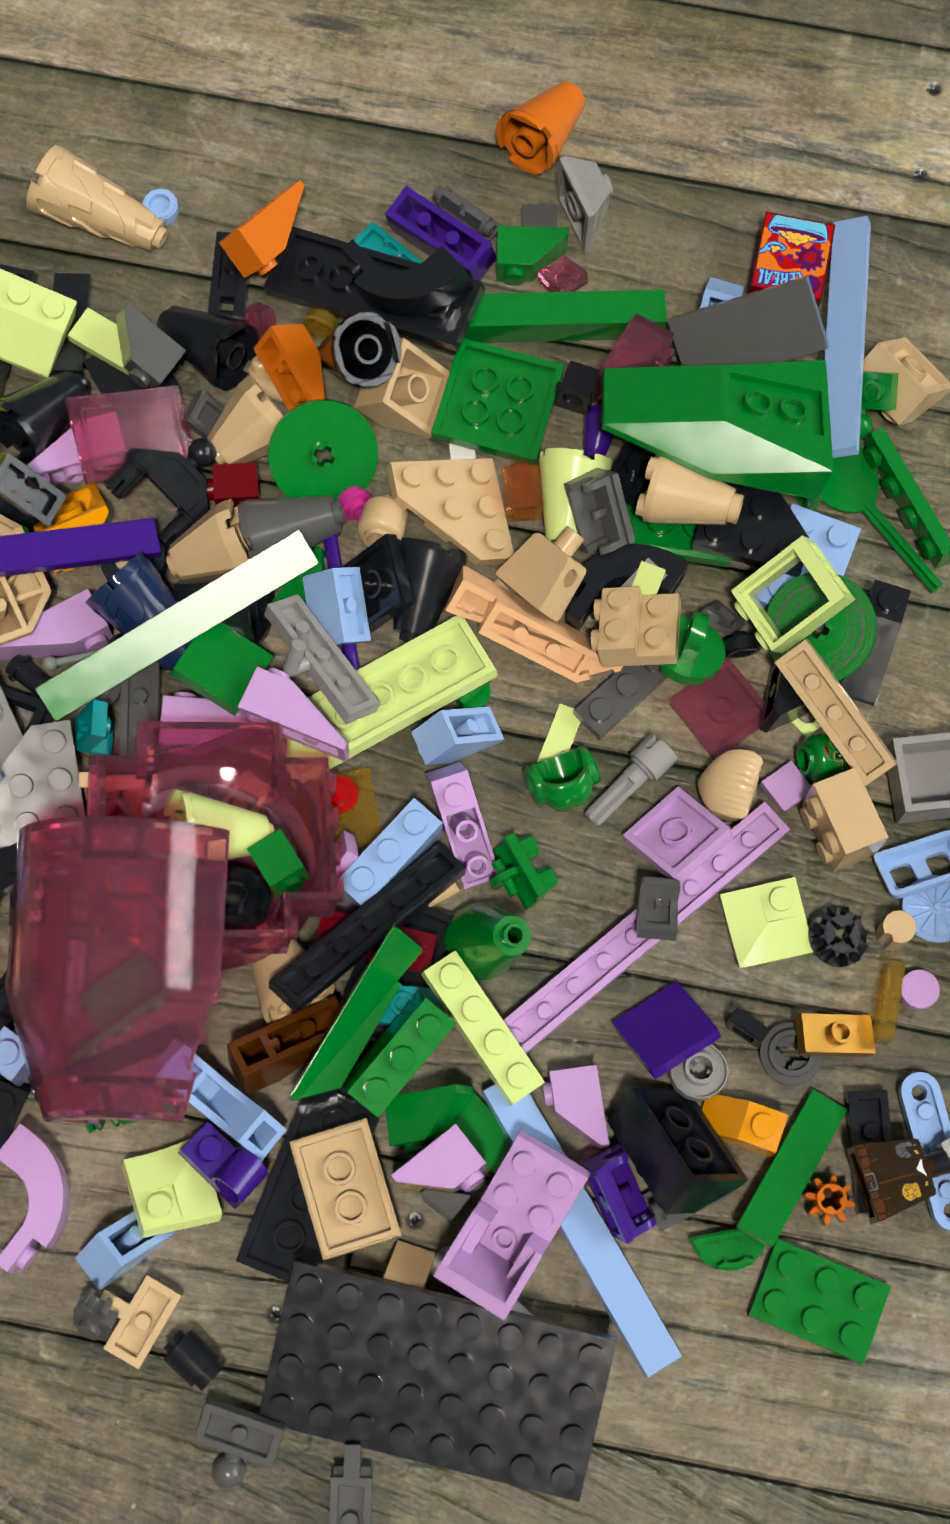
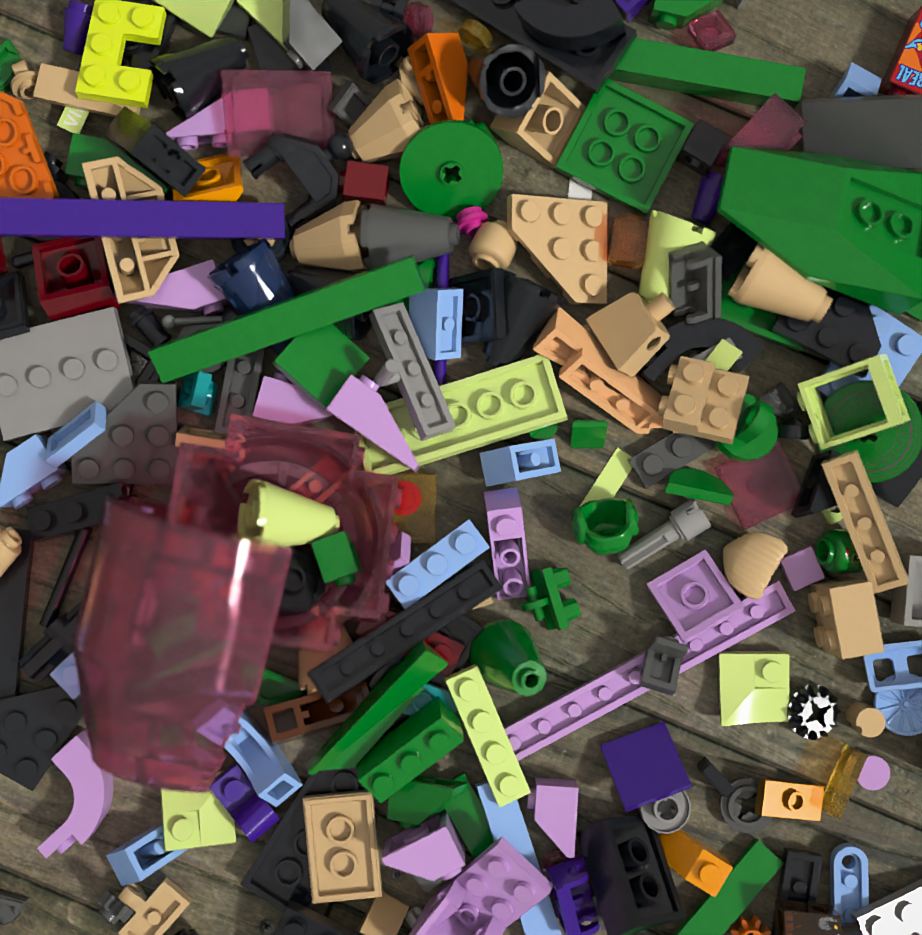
camera: 10 degrees right, 15 degrees up
none -> green tile [241,658,304,706]
none -> green slope [570,420,607,449]
none -> green tile [665,468,734,505]

